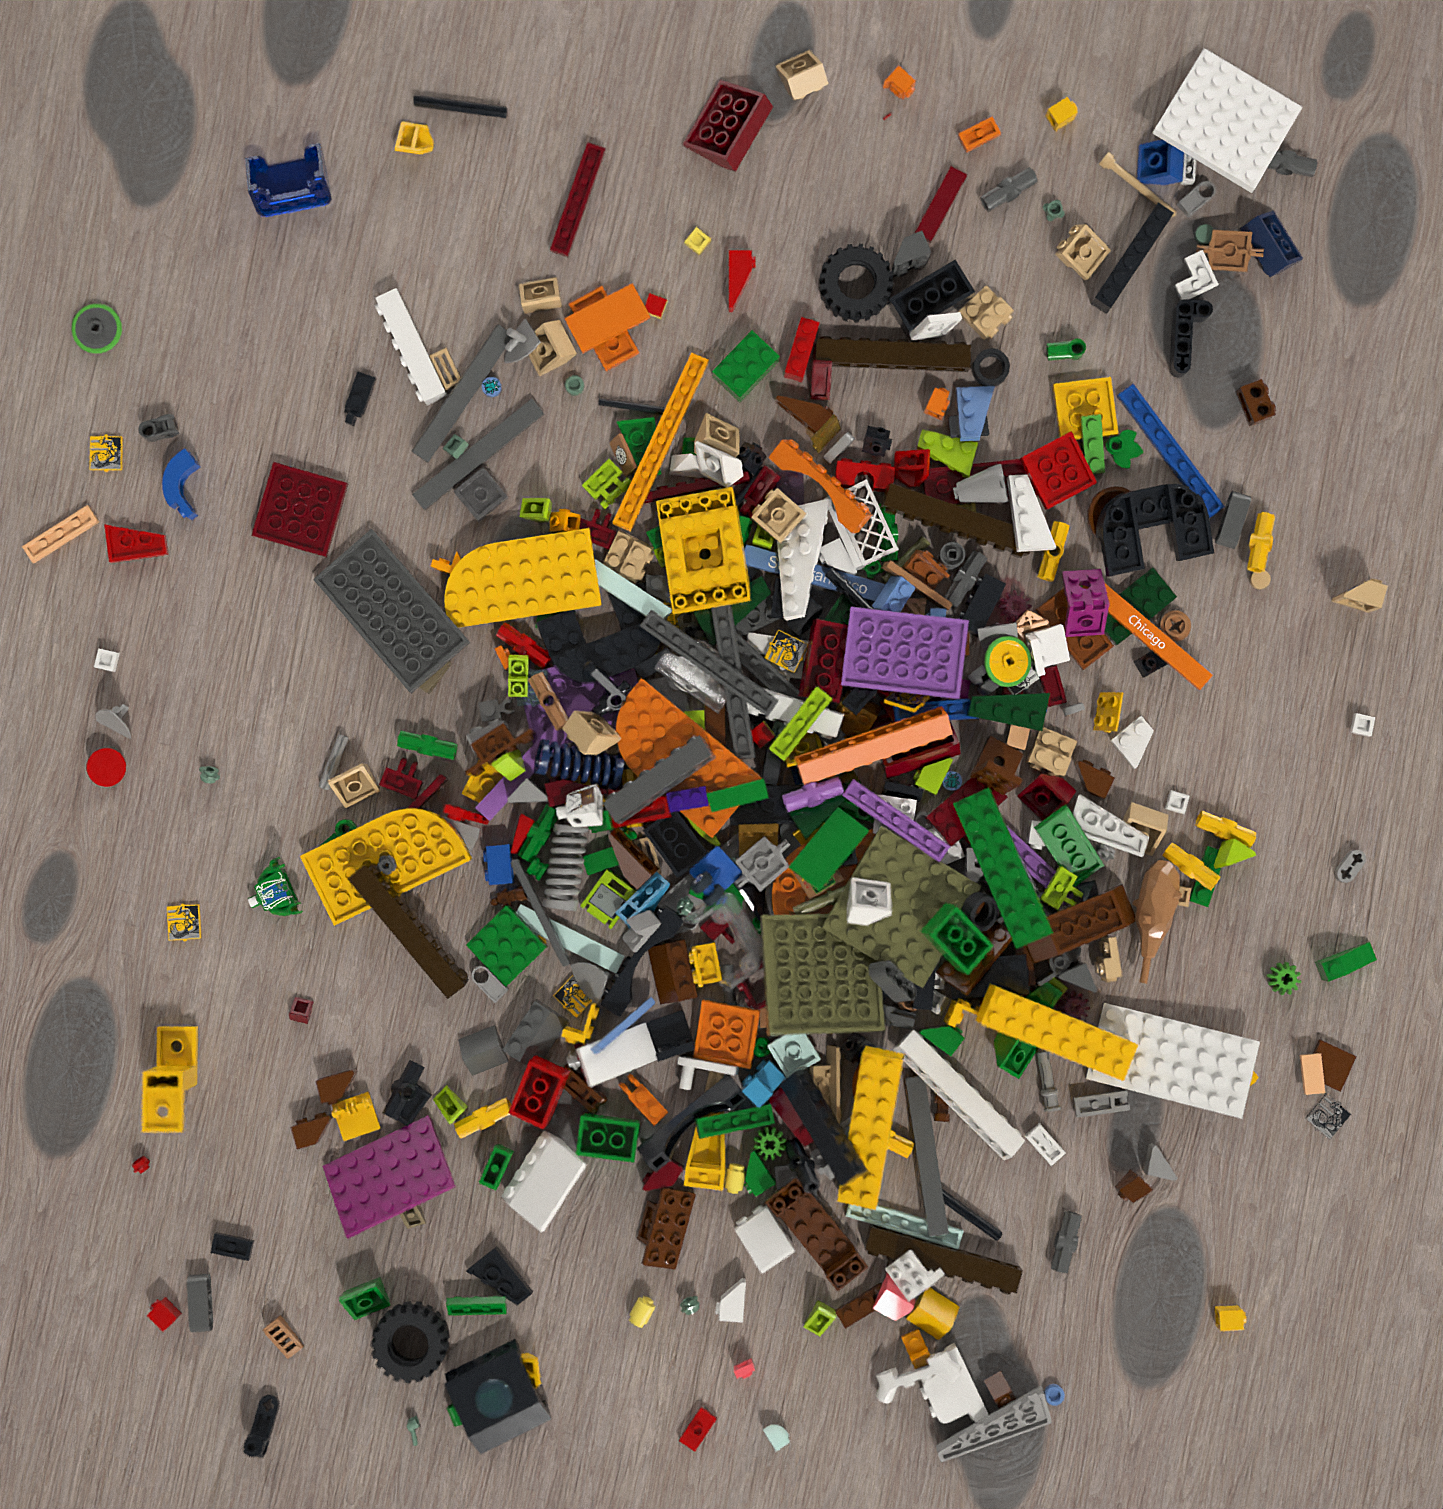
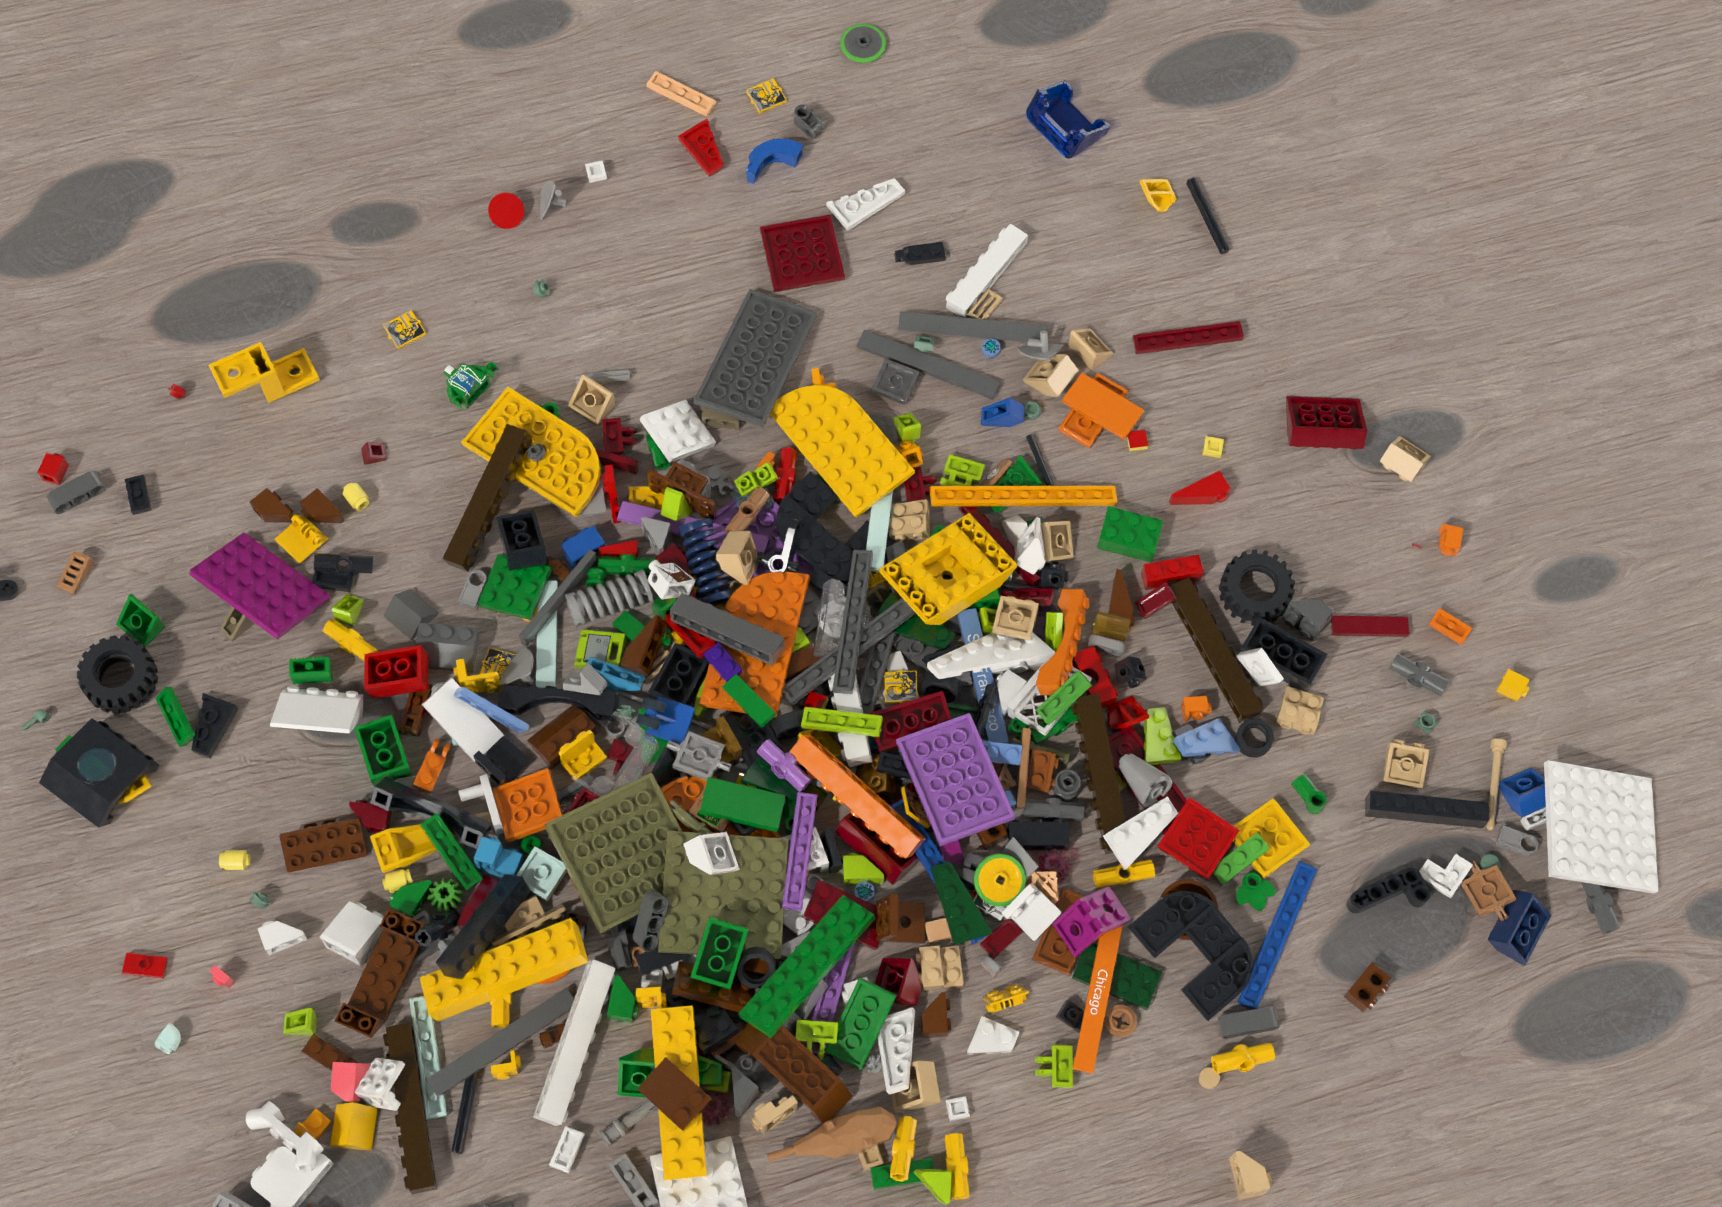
camera: 60 degrees right, 20 degrees down
none -> light yellow brick [342,483,370,511]
none -> yellow bracket [491,1050,521,1080]
none -> black brick [497,510,547,571]
none -> reddish brown slope [637,1057,712,1132]
none -> white plate [640,400,716,463]
none -> white wing [826,178,905,231]
none -> blue slope [981,398,1024,427]
none -> lime hinge [1035,1045,1073,1088]
none -> bright green plate [1036,670,1092,725]
none -> lime plate [1045,612,1064,651]

